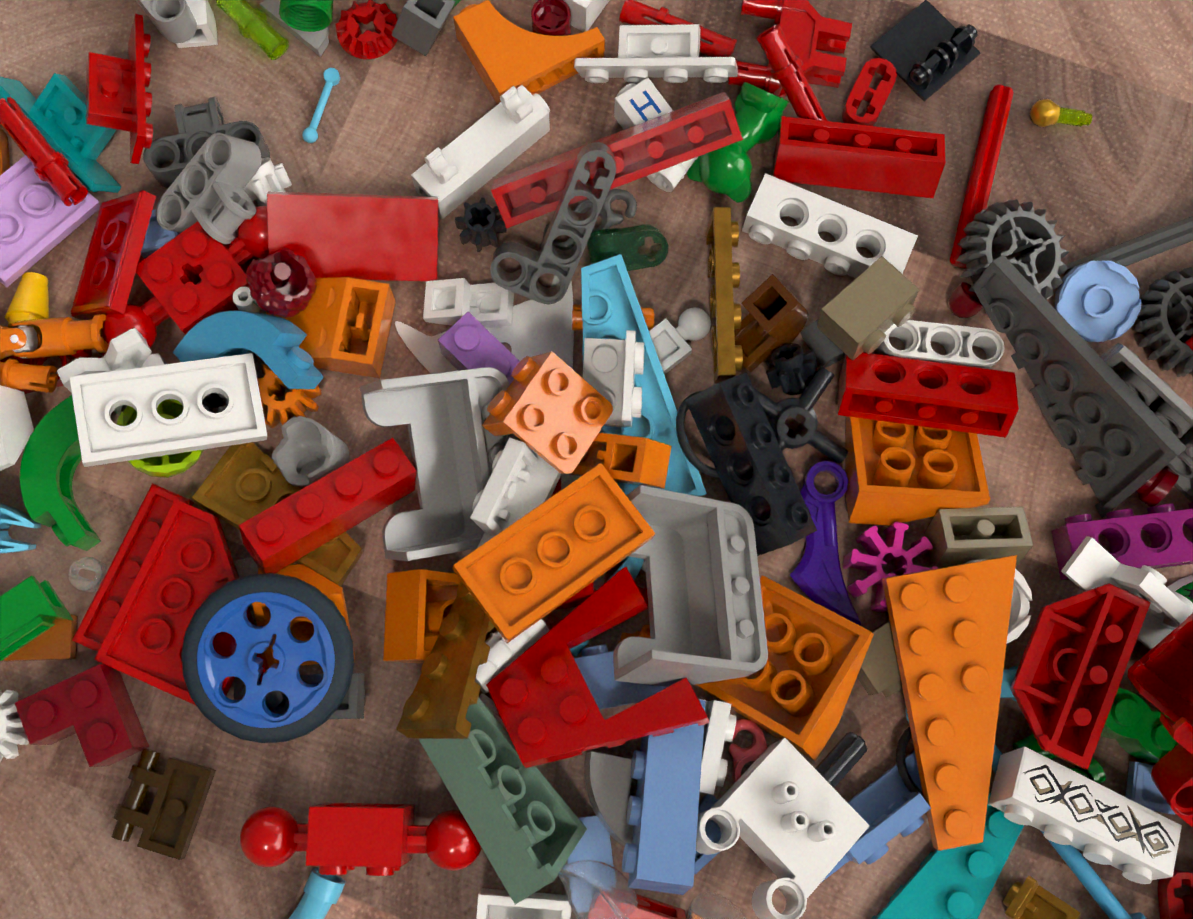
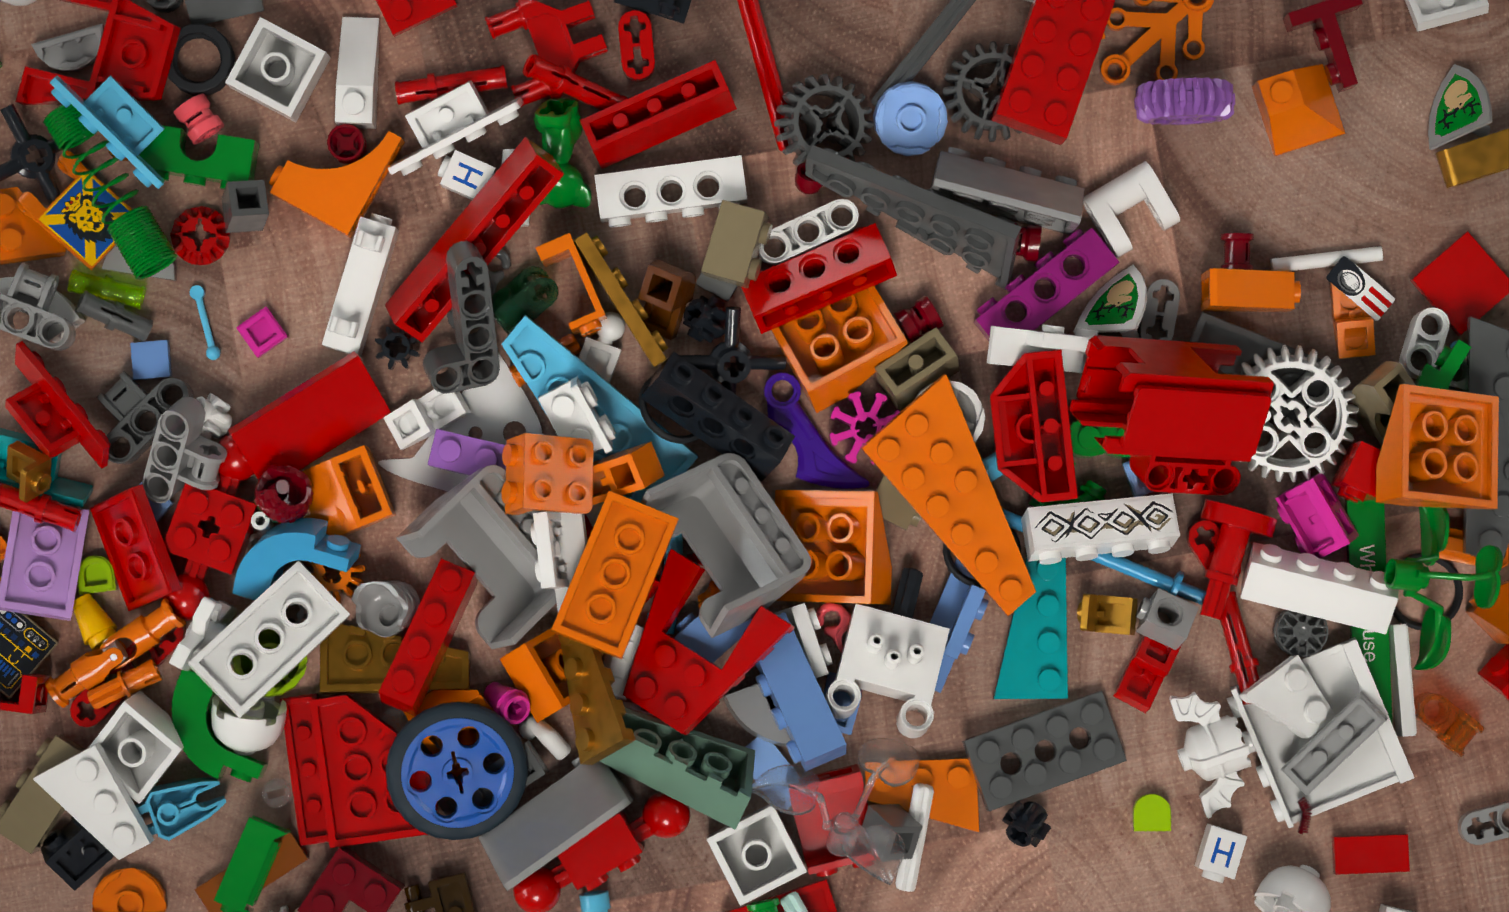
camera: 30 degrees left, 10 degrees up
none -> pearl gold bracket [6,440,52,503]
none -> dark grey pin [75,290,153,342]
none -> lime tile [78,556,118,595]
none -> medium blue tile [130,340,172,380]
none -> white cylinder [211,695,287,755]
none -> dark pink tile [236,306,289,358]
none -> light grey windscreen [478,757,634,891]
none -> dark pink cone [484,682,530,724]
none -> white arm [519,715,571,760]
none -> orange panel [535,233,607,338]
none -> dark red wheel [894,295,944,344]

